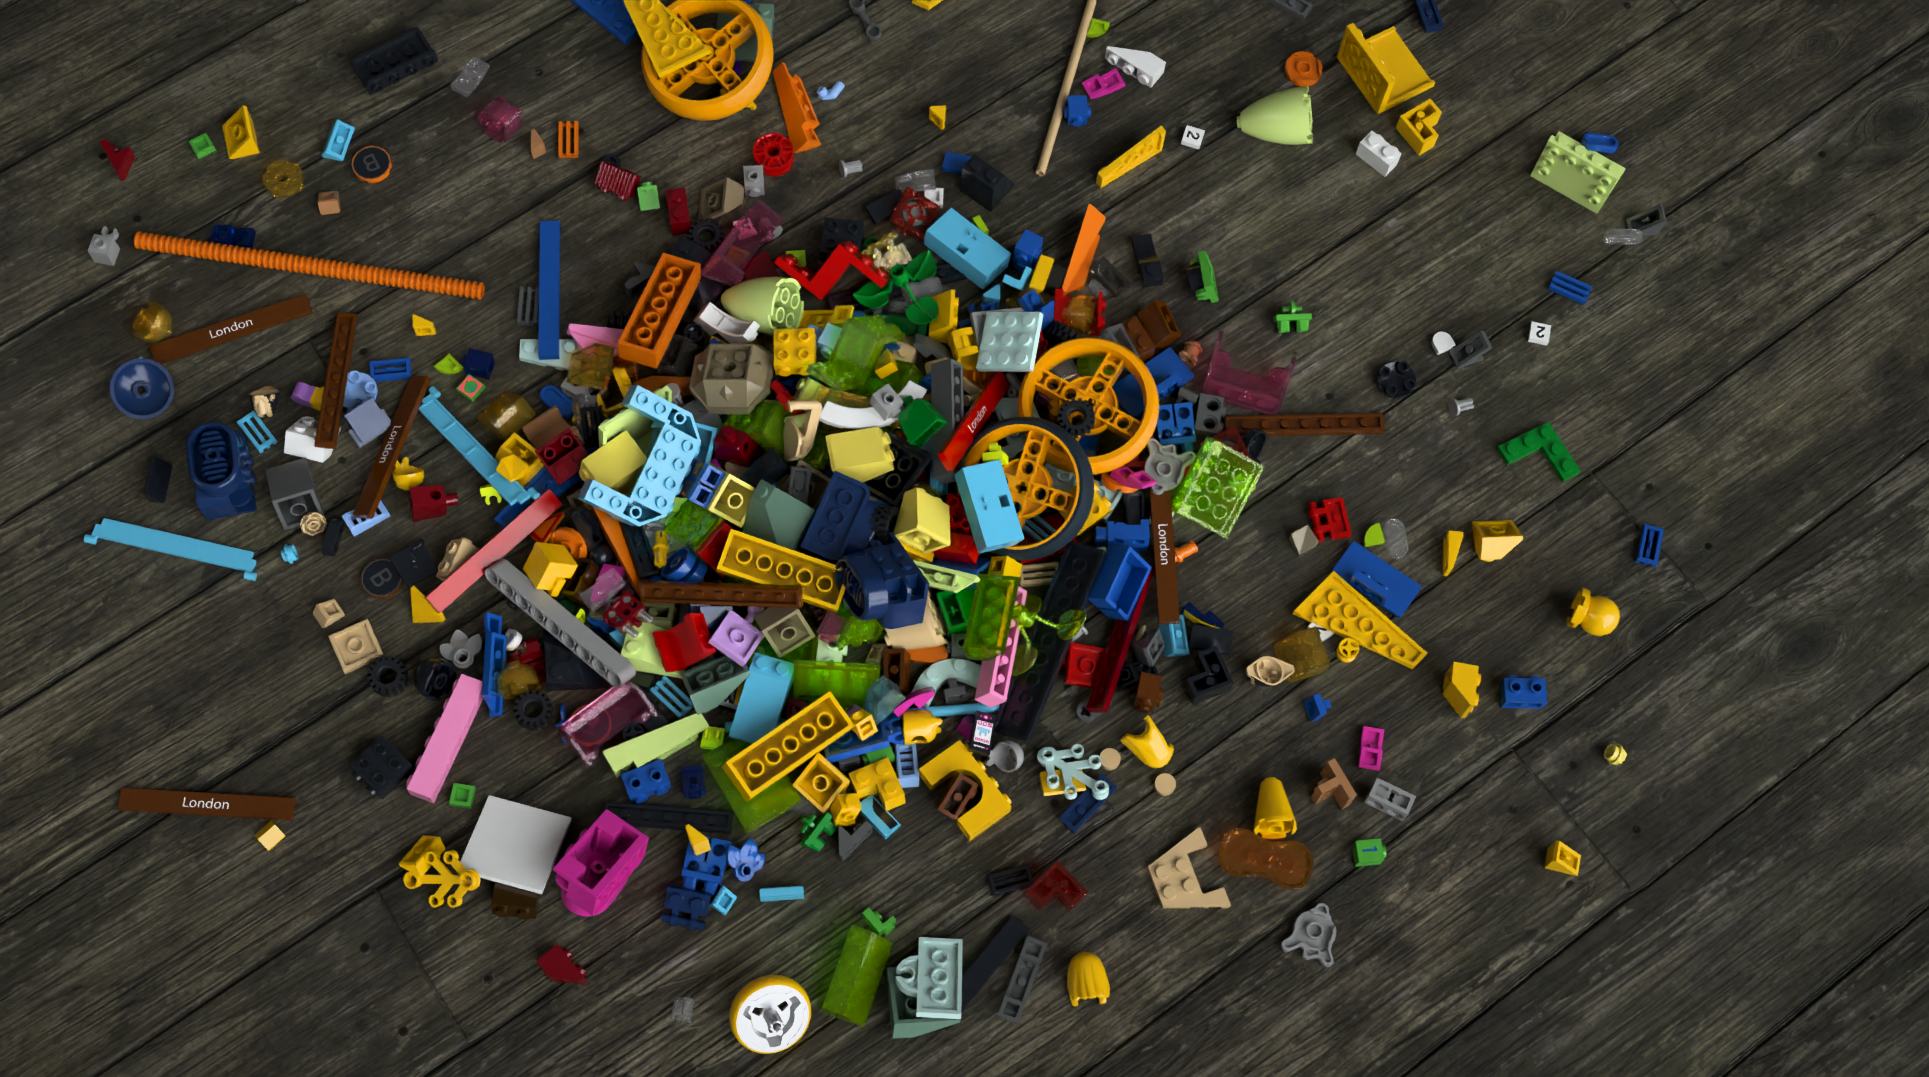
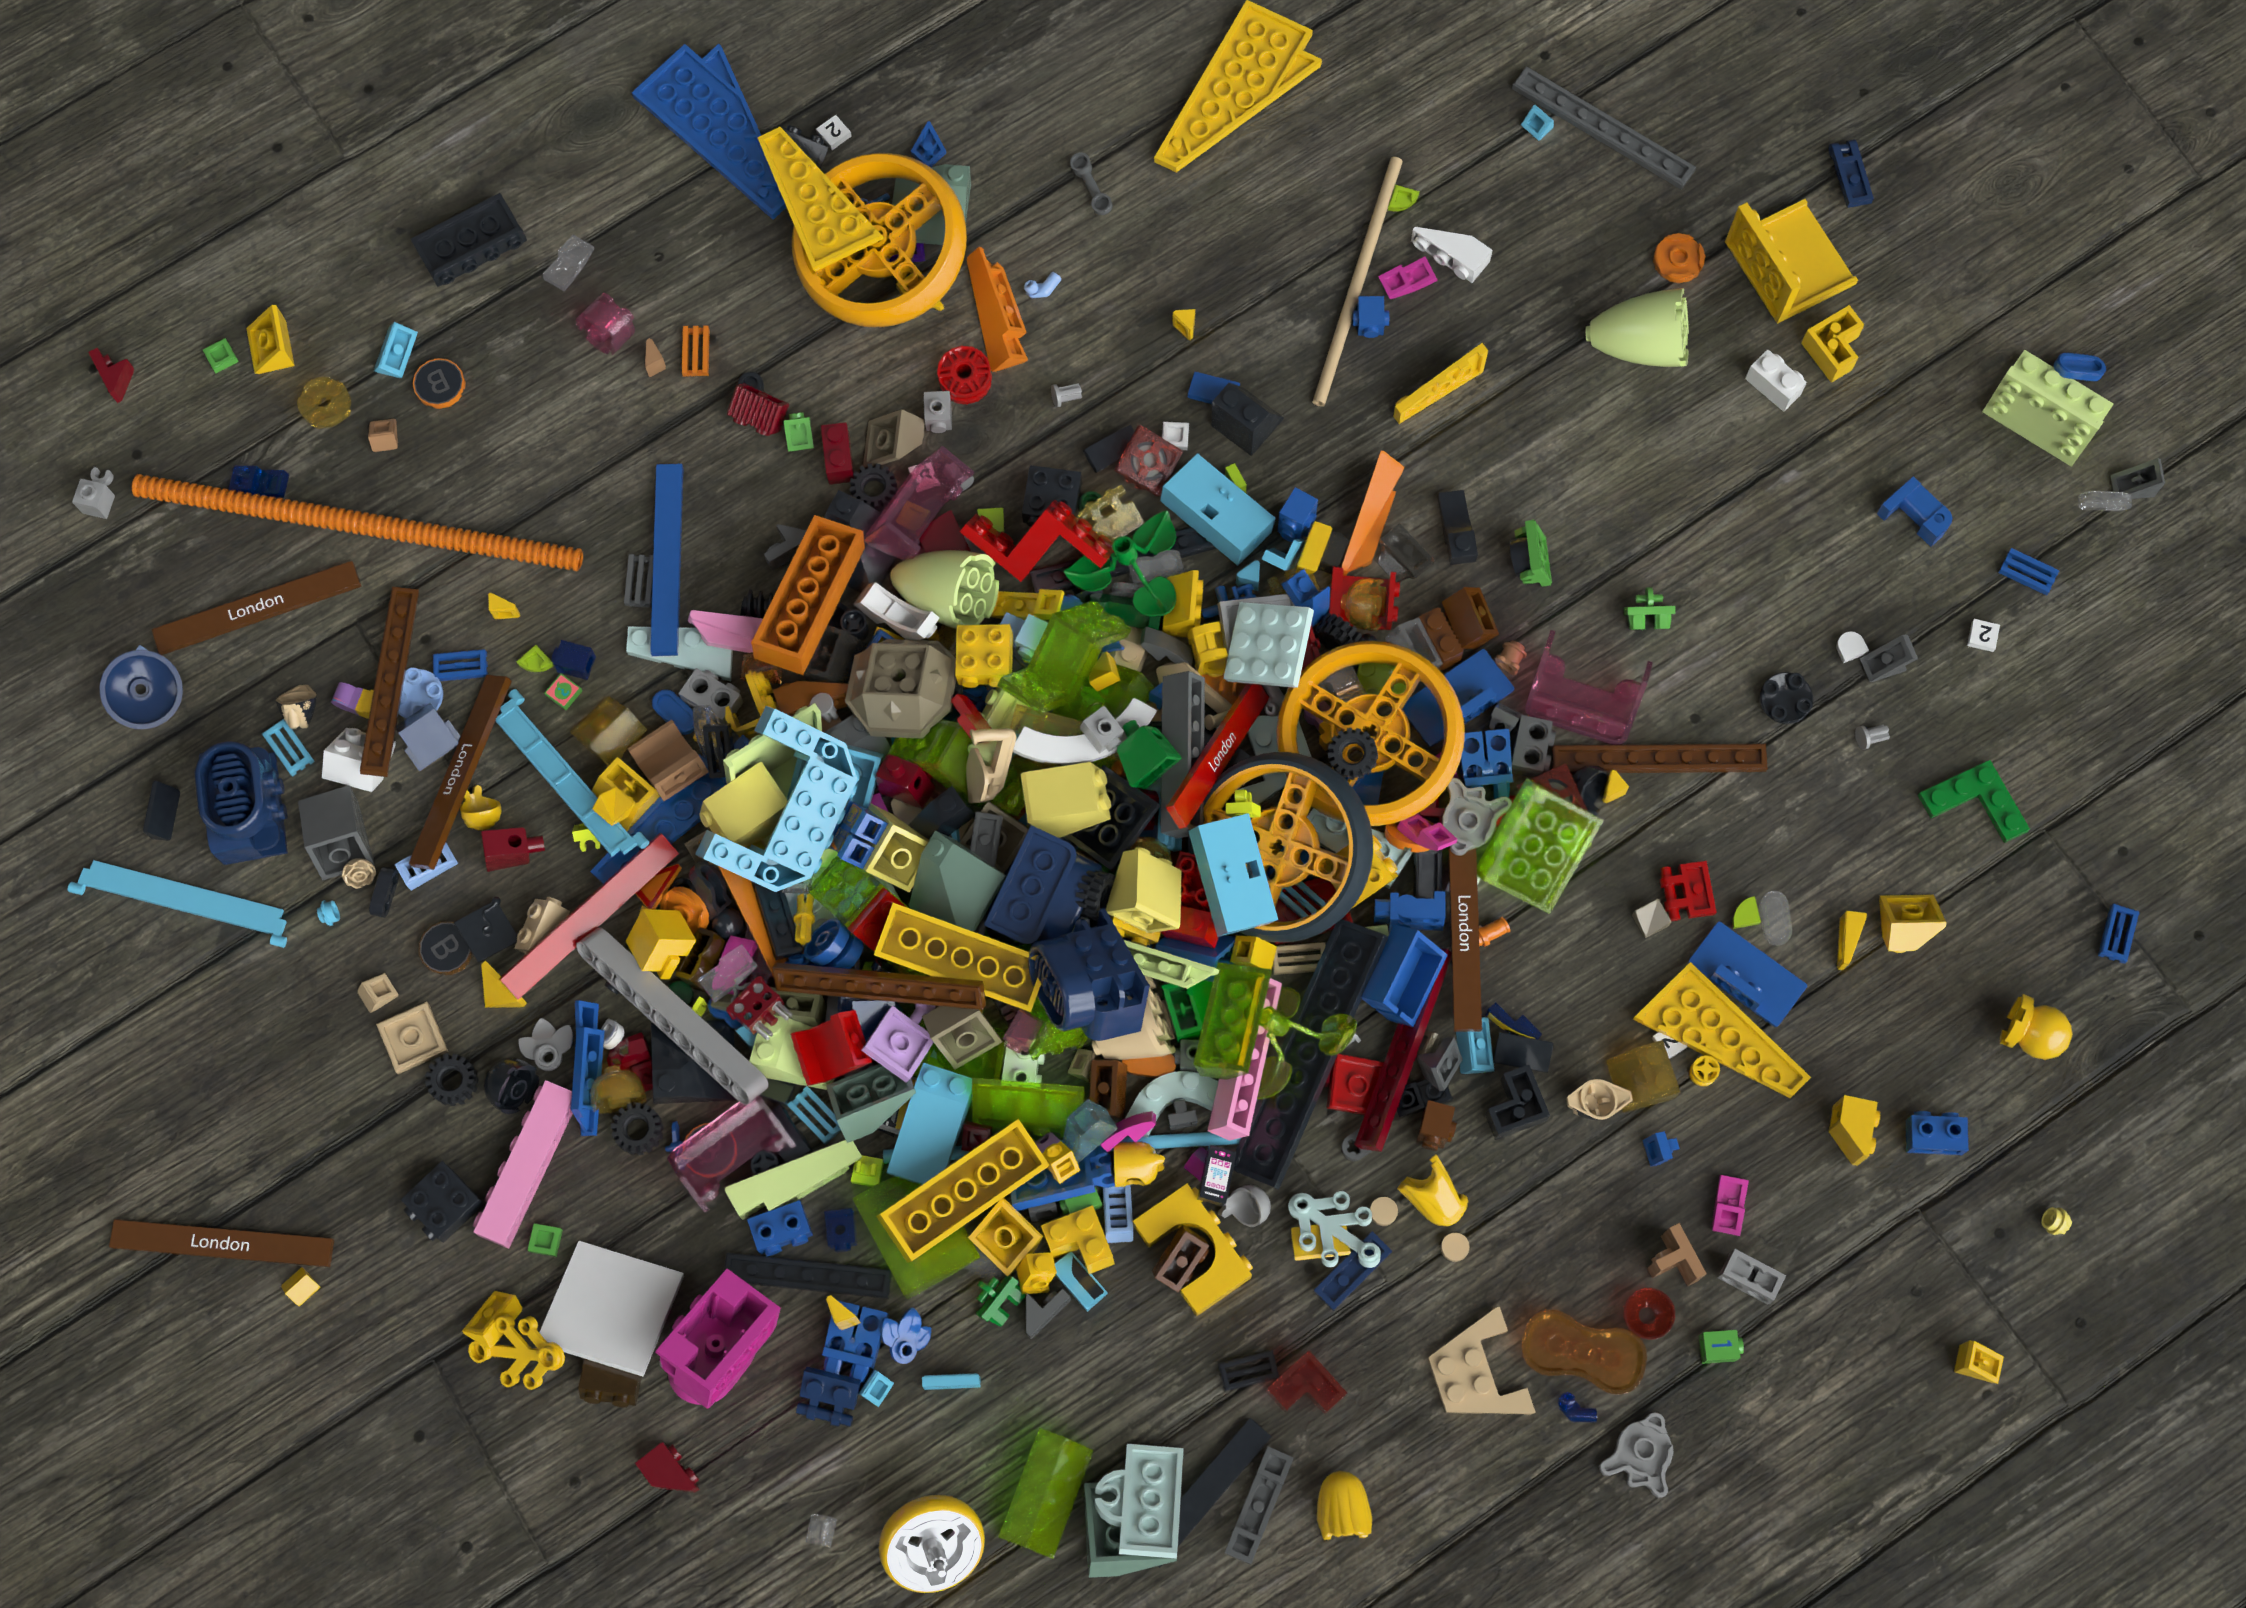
camera: 10 degrees right, 5 degrees up
clear yellow cylinder [132,301,173,343] -> none
dark red slope [535,428,589,487] -> none
clear yellow slope [566,343,615,391] -> none
bright green bracket [862,907,896,937] -> none
clear slope [895,169,936,196] -> none
white tile [1181,125,1205,149] -> none
yellow cone [1254,777,1297,839] -> none
none -> clear blue arm [1558,1392,1597,1423]
none -> yellow slope [1602,770,1629,803]
none -> clear red piece [1623,1288,1675,1340]
none -> blue piece [1877,476,1953,547]

